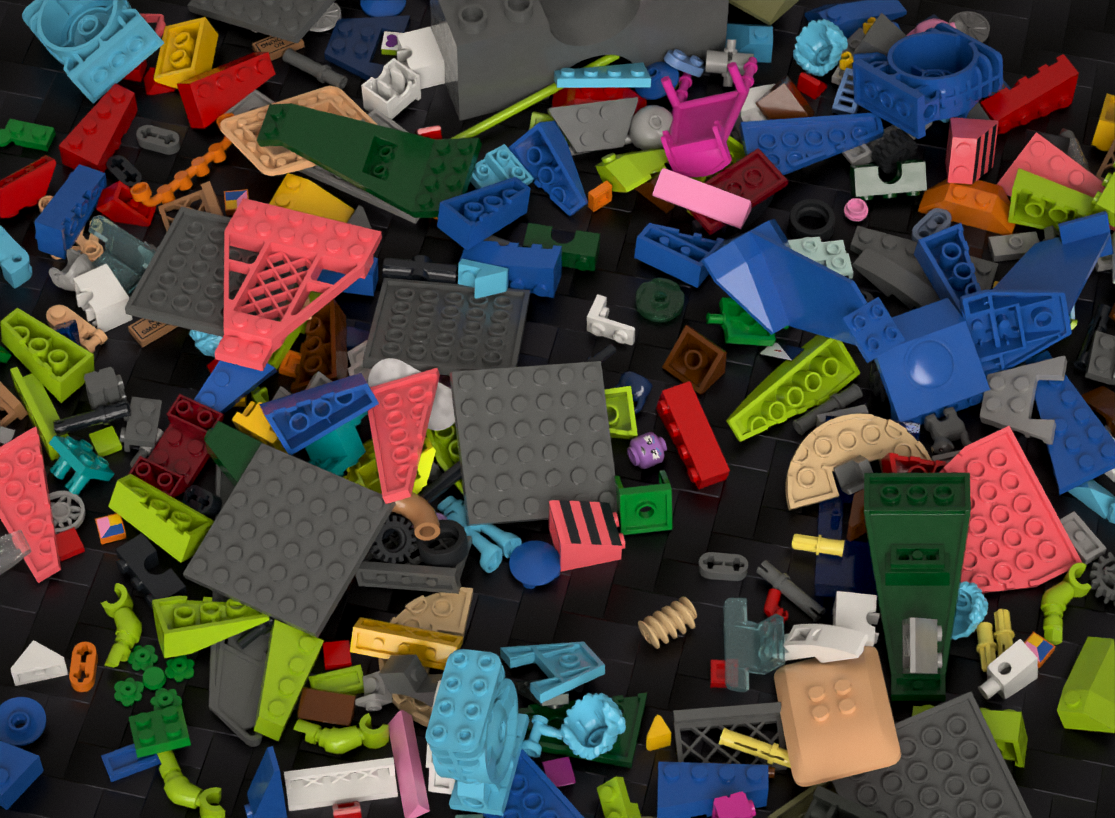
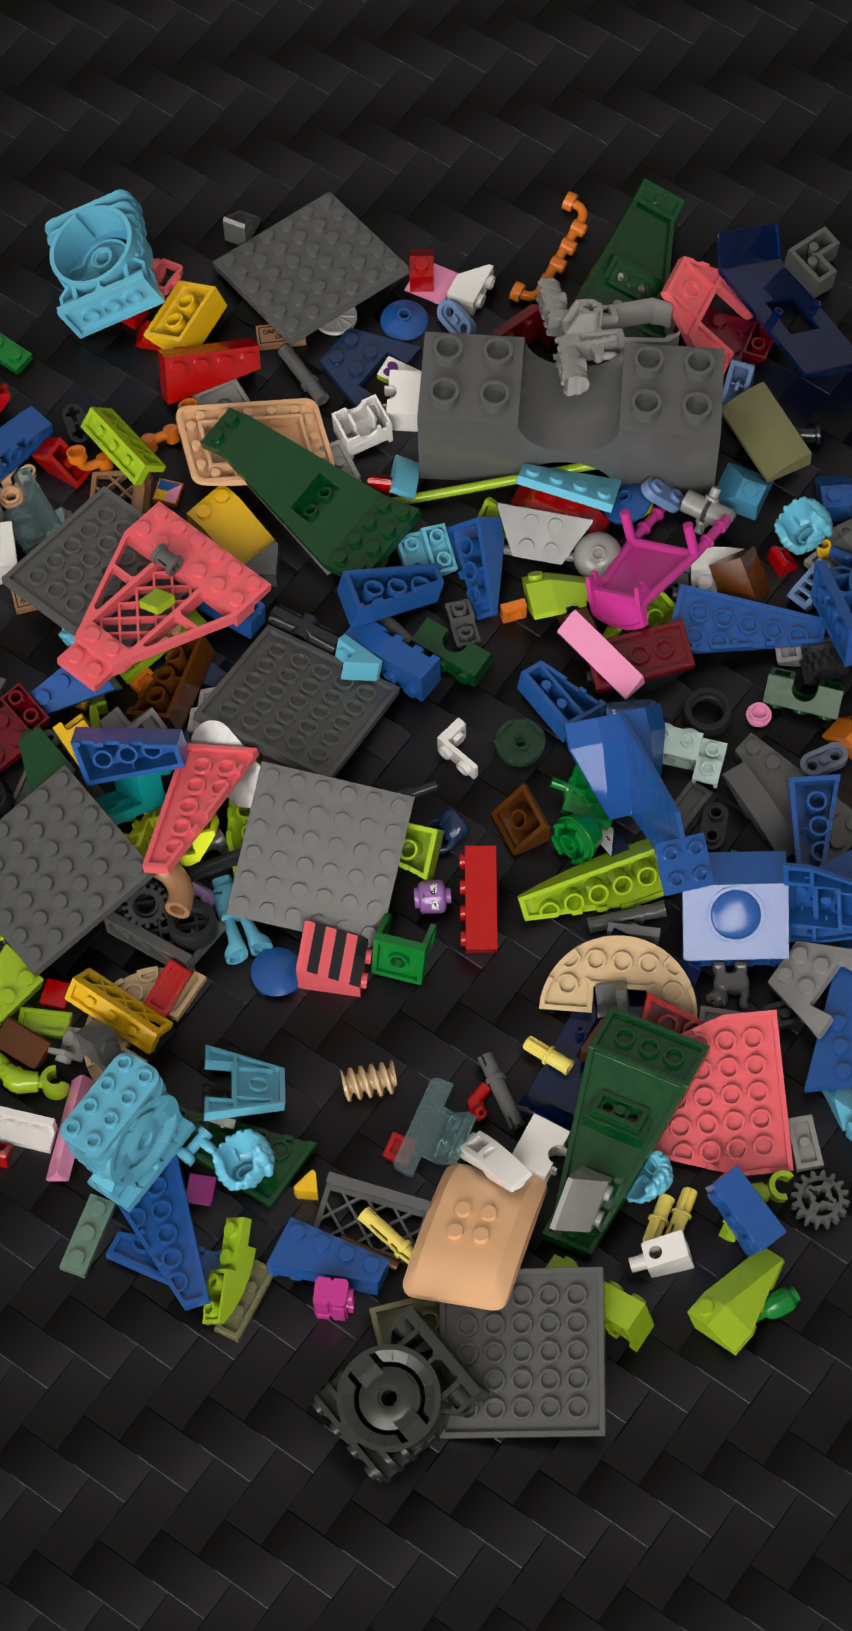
camera: 25 degrees right, 10 degrees up
red wedge [59,83,138,173] -> none
dark grey beam [136,125,181,155] -> none
dark grey beam [698,552,748,581] -> none
tile [1024,632,1056,668] -> none
none -> lime fence [80,407,166,486]
none -> lime tile [139,588,176,615]
none -> red tile [143,958,194,1017]
none -> dark grey bush [150,543,184,576]
none -> medium azure slope [389,454,419,500]
none -> dark grey slope [445,598,482,652]
none -> green cone [551,813,603,865]
none -> blue wedge [706,1166,787,1257]

